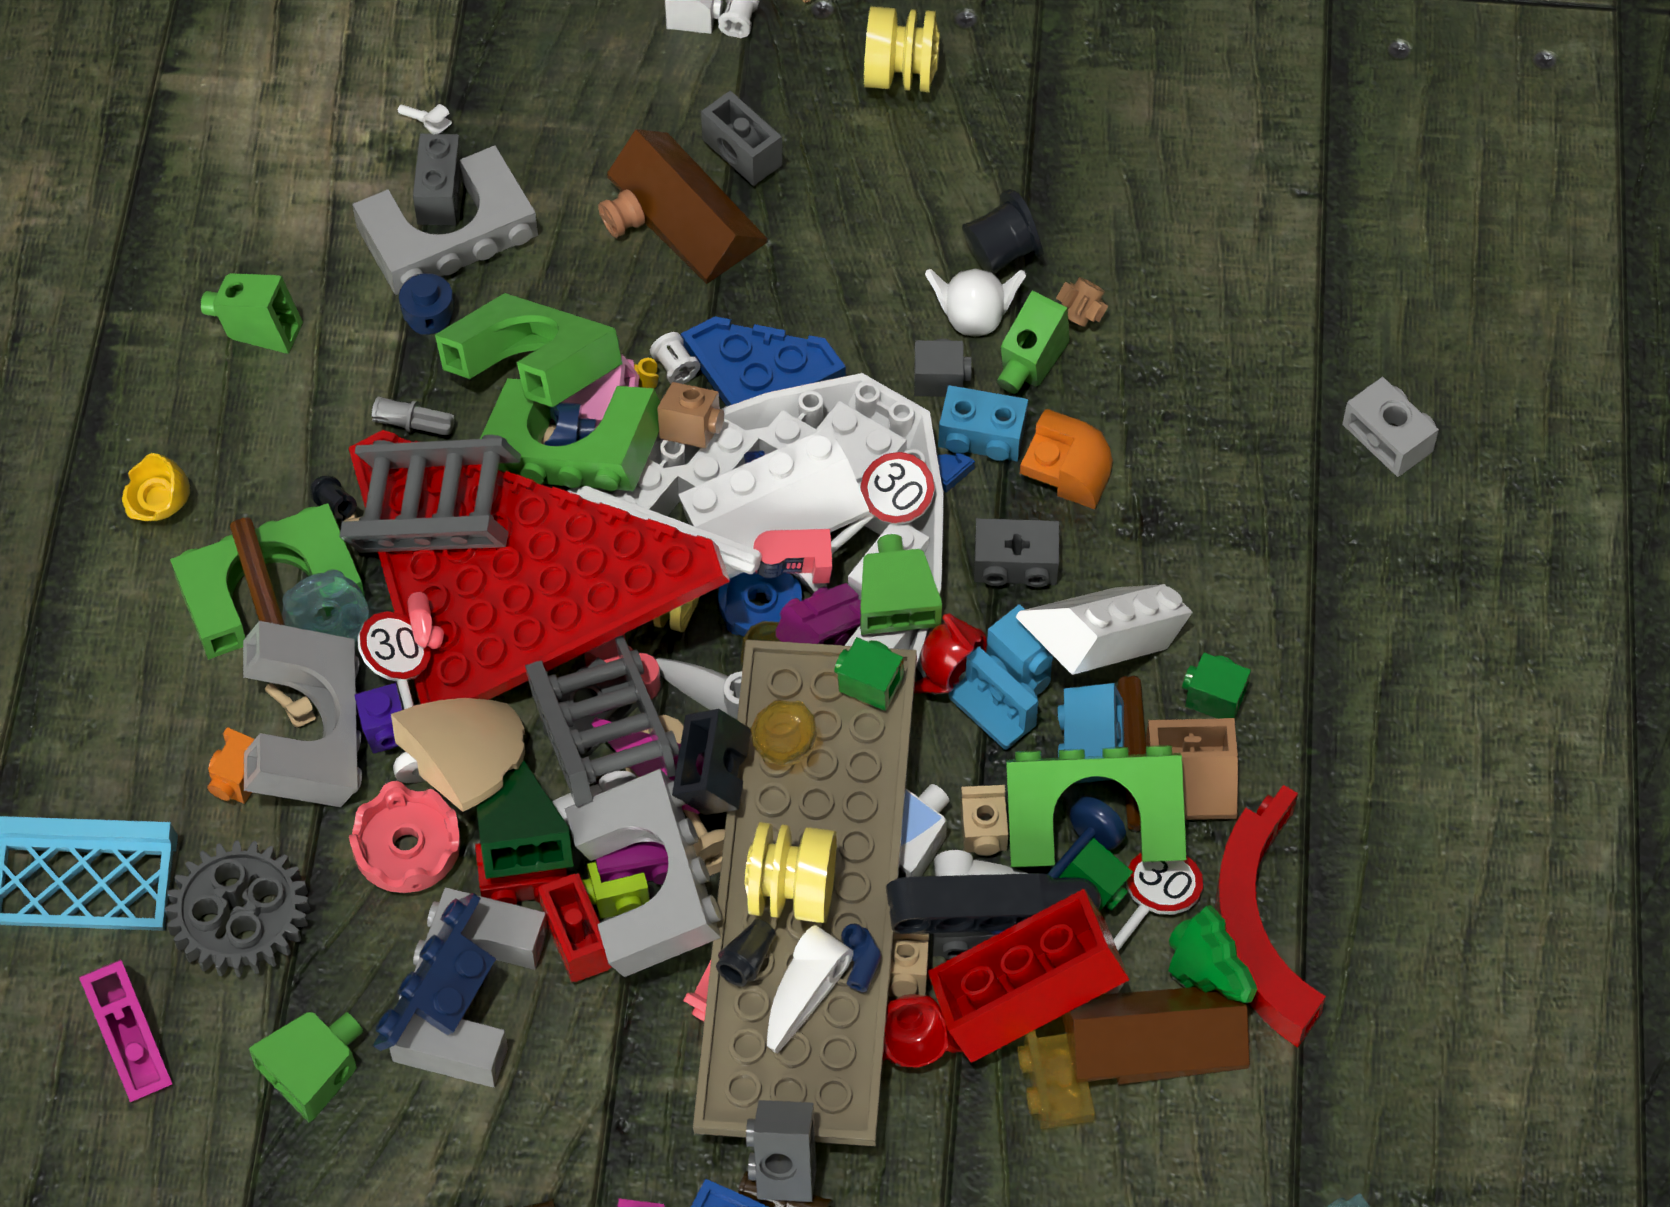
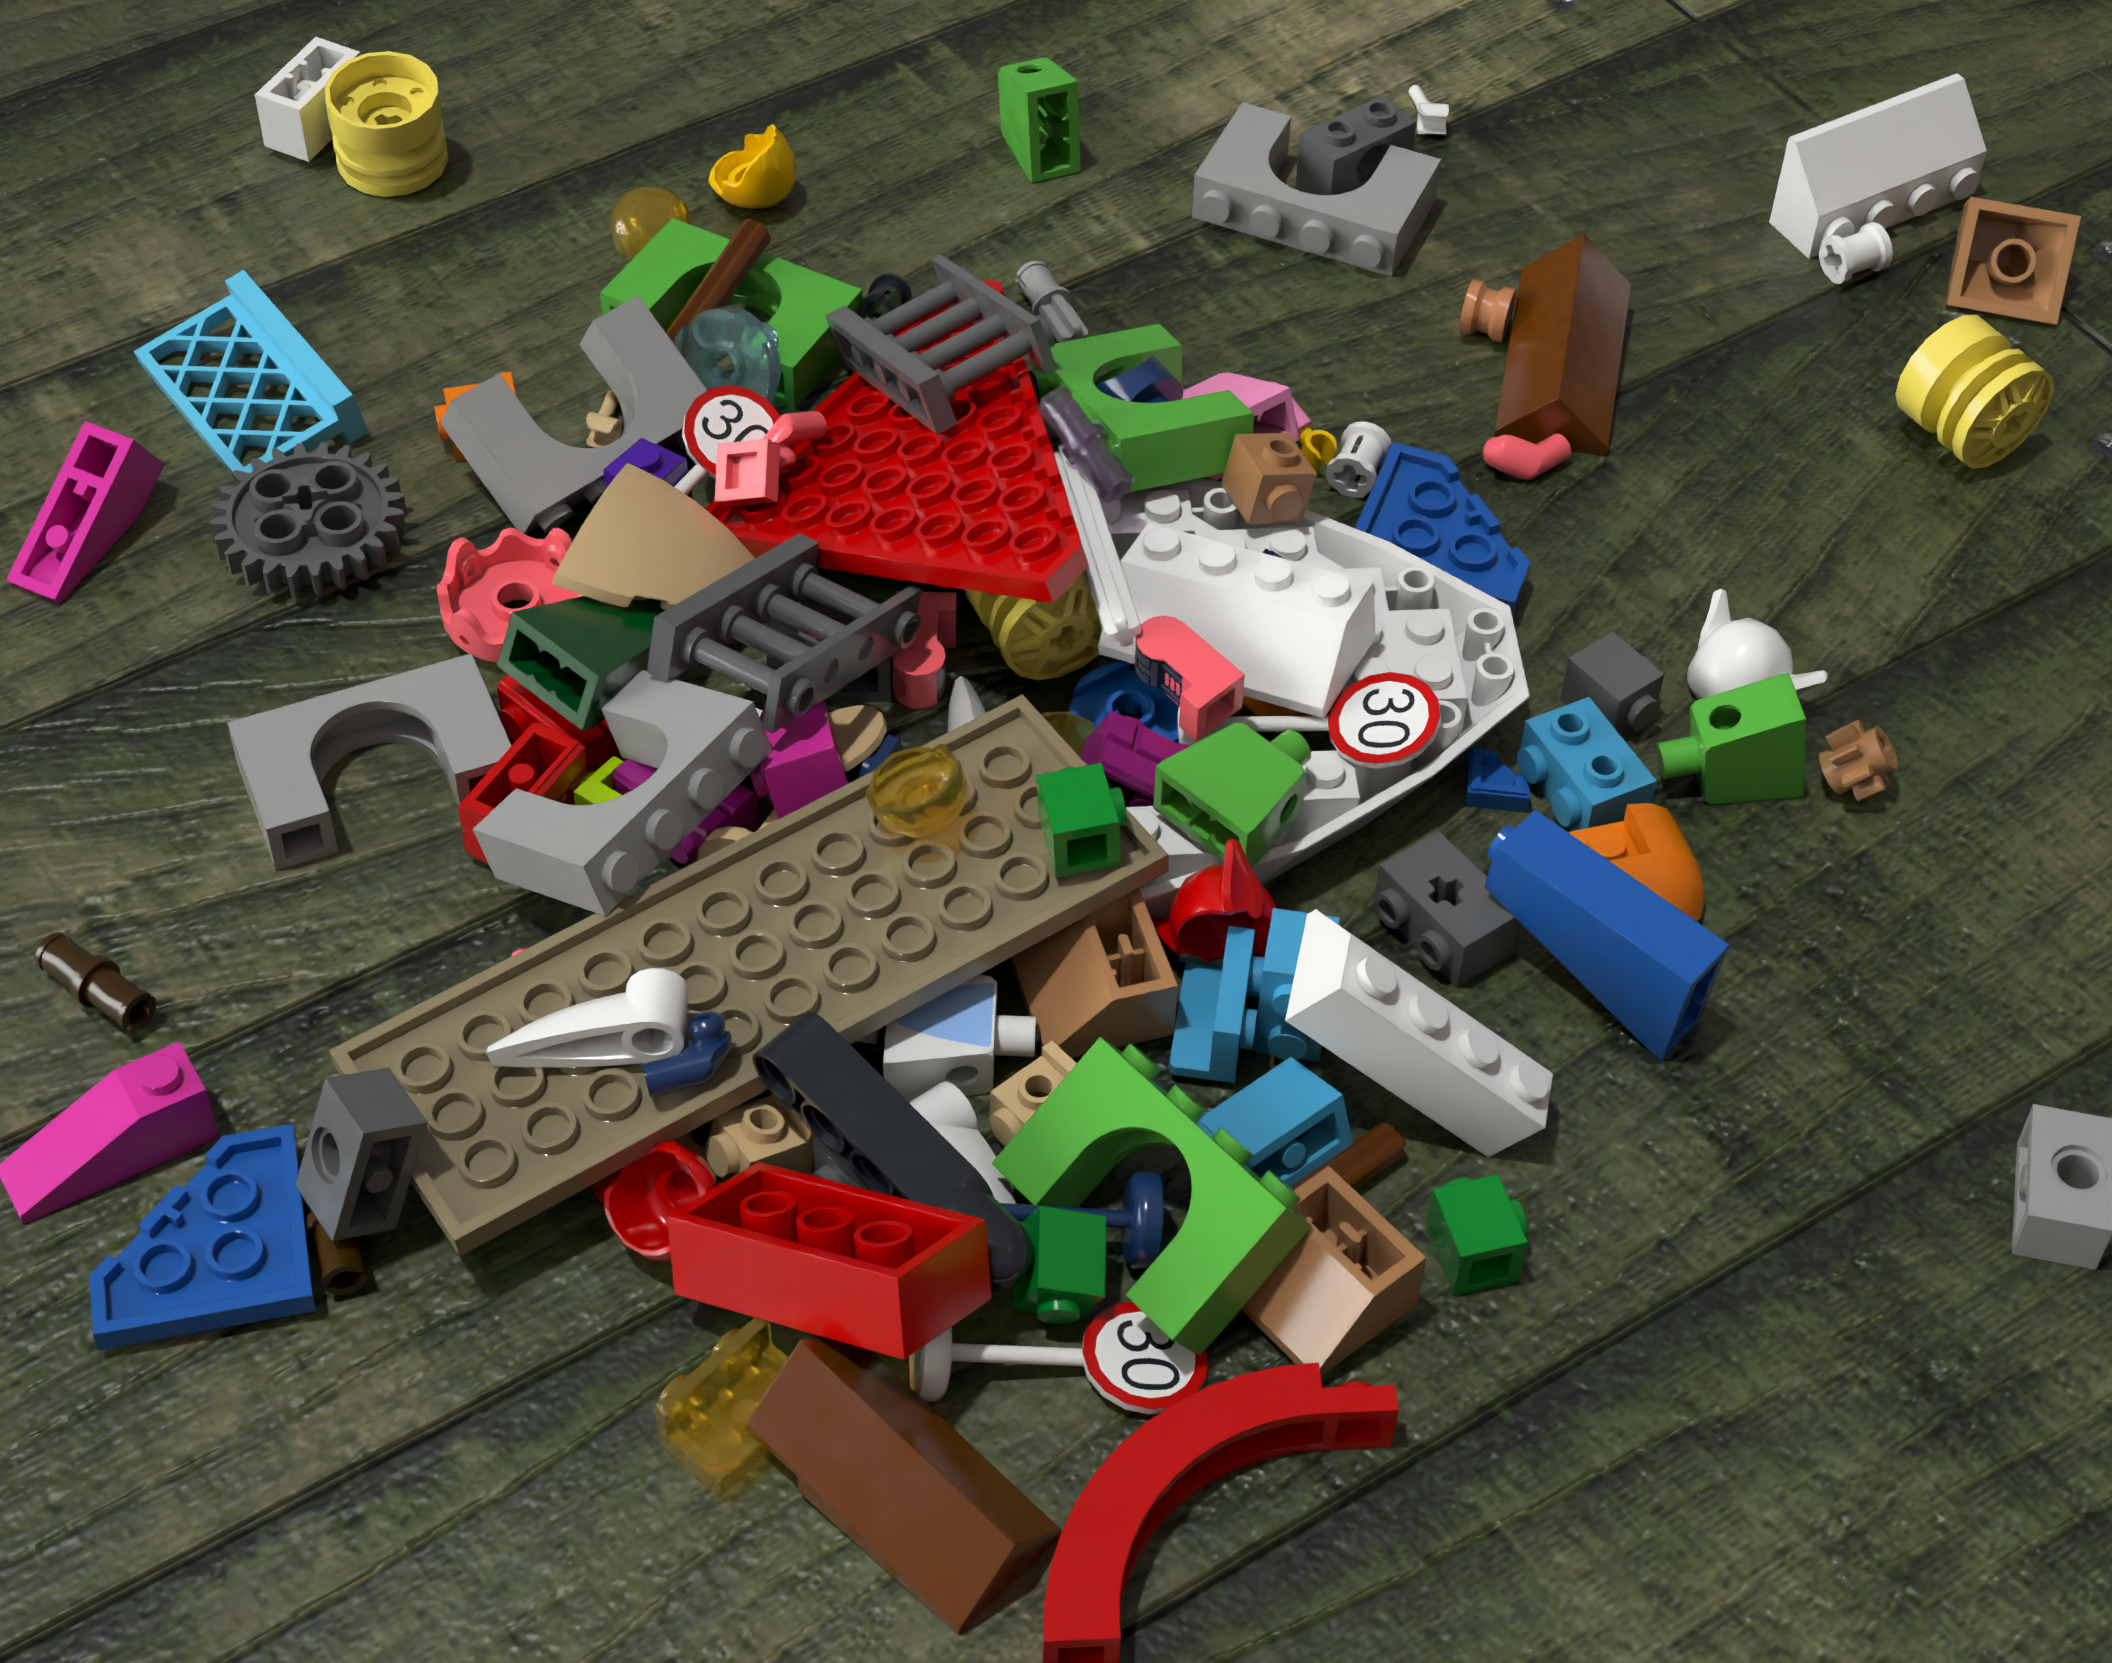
camera: 50 degrees right, 10 degrees down
bright green torso [249,1012,363,1123] -> none
dark blue bracket [373,893,496,1051] -> none
dark blue piece [399,274,454,334] -> none
bright green arch [435,293,622,407] -> none
black brick [672,709,752,815] -> none
dark grey brick [701,91,783,186] -> none
black cone [716,919,776,986] -> none
light yellow wheel [745,822,837,923] -> none
black piece [962,189,1044,274] -> none
green rock [1168,905,1257,1003] -> none
none -> clear yellow hair [610,185,692,258]
none -> coral plate [715,439,780,507]
none -> medium nougat slope [1010,888,1178,1058]
none -> clear purple pin [1037,386,1135,502]
none -> coral arm [1483,433,1571,480]
none -> blue slope [1484,810,1730,1060]

